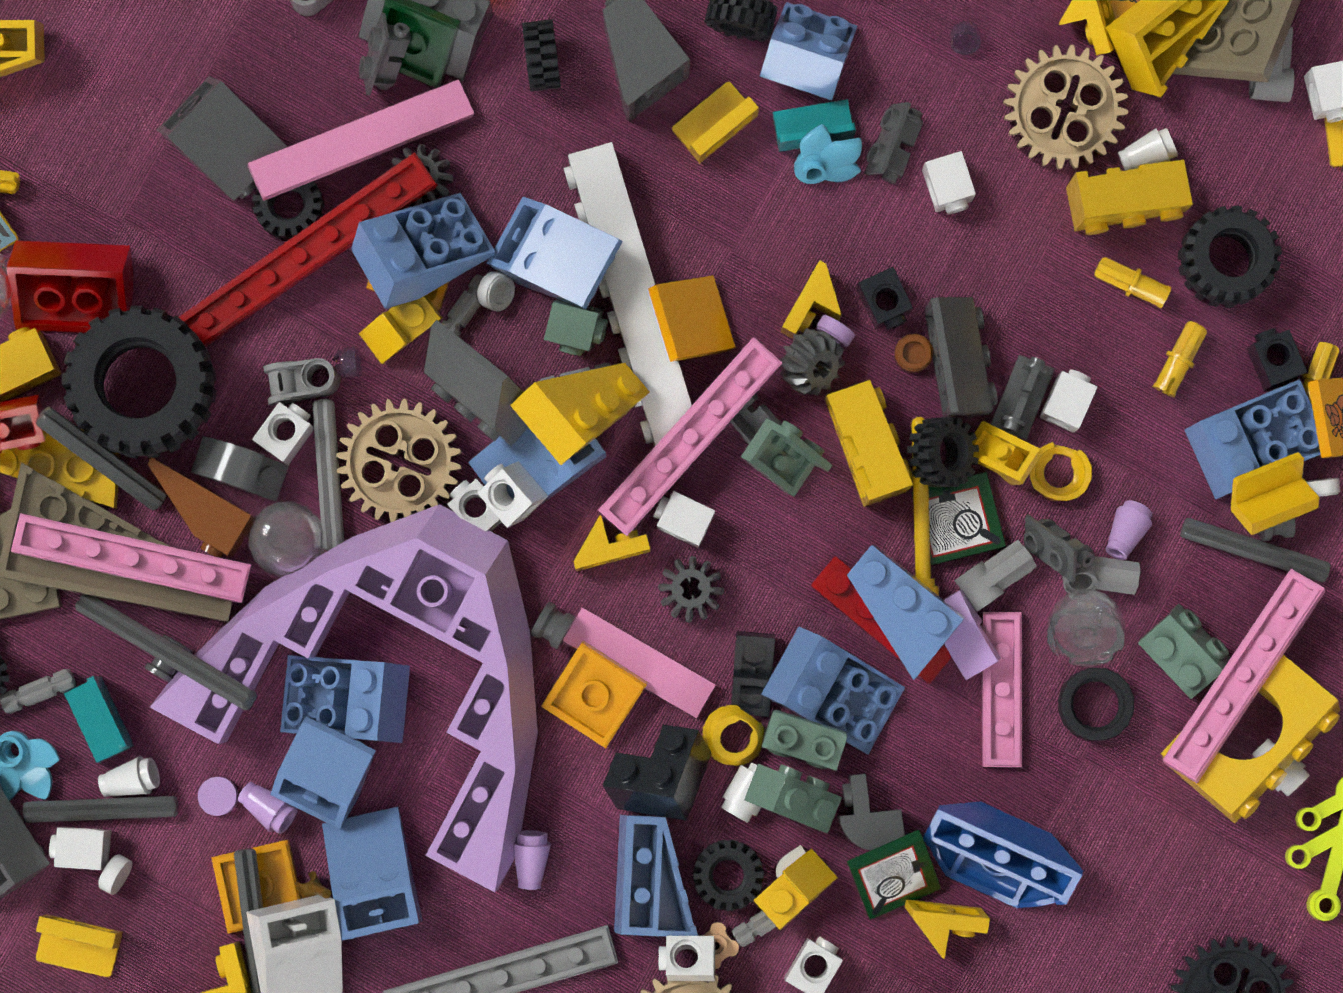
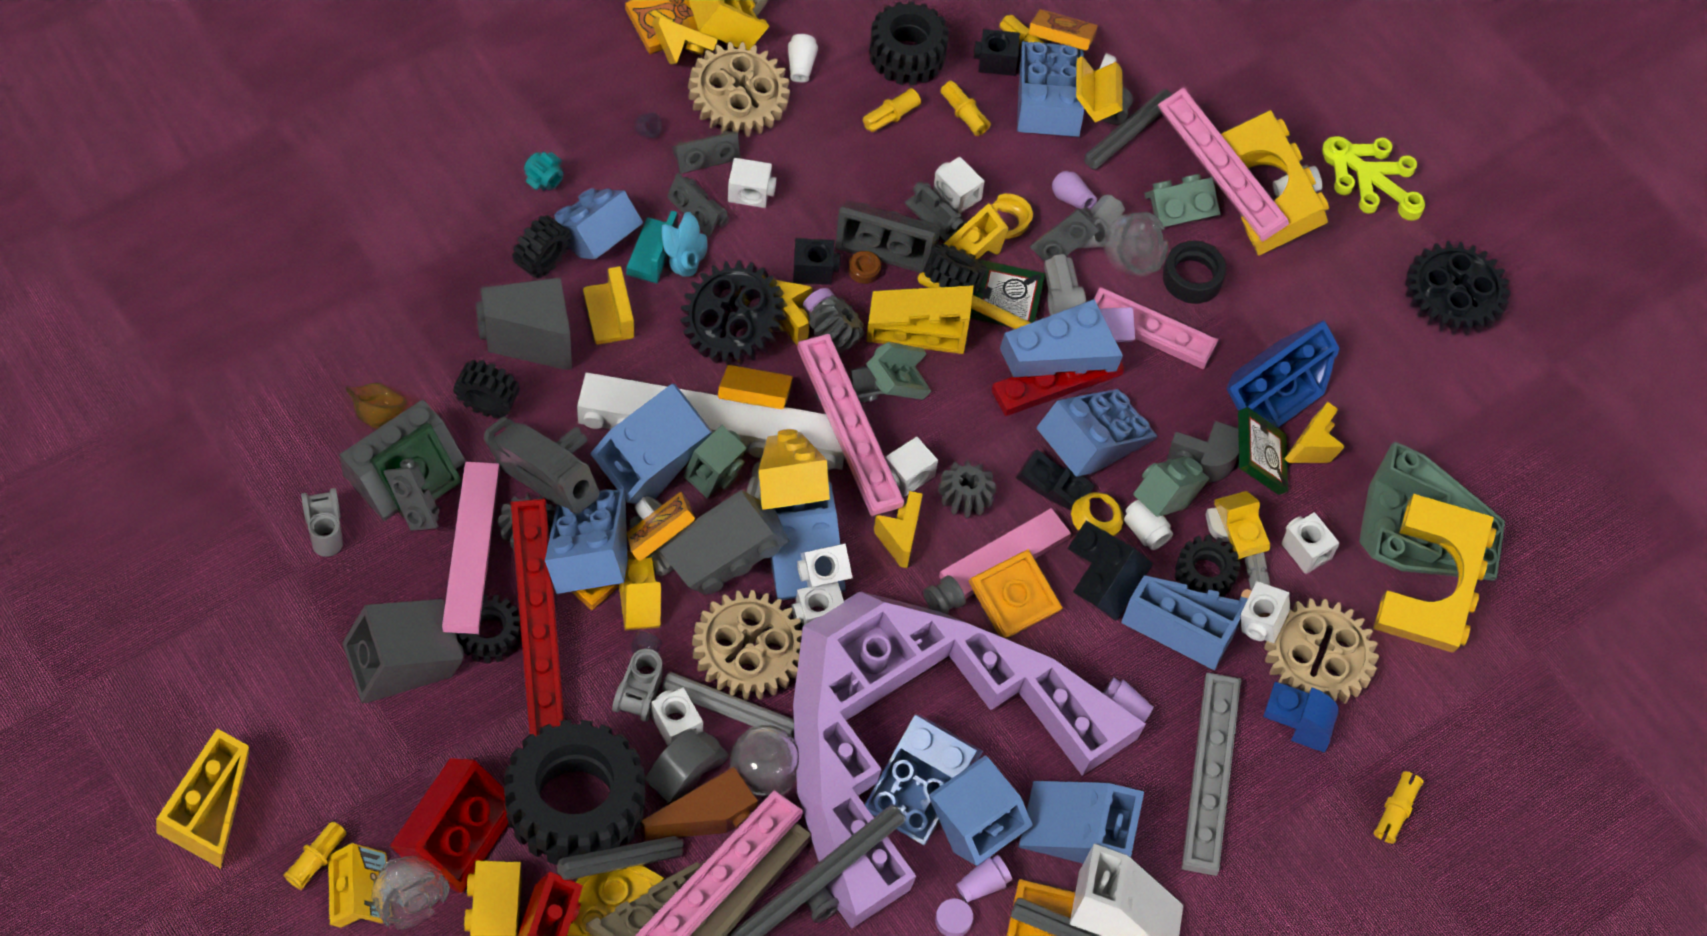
camera: 70 degrees left, 25 degrees down
pearl gold hand [295,871,331,899] -> none
sand green bracket [762,710,847,770] -> none
yellow wedge [1066,160,1193,235] -> none
none -> dark grey piece [484,416,600,514]
none -> light orange tile [627,492,695,561]
none -> dark grey hinge [672,131,741,174]
none -> black gear [680,260,787,366]

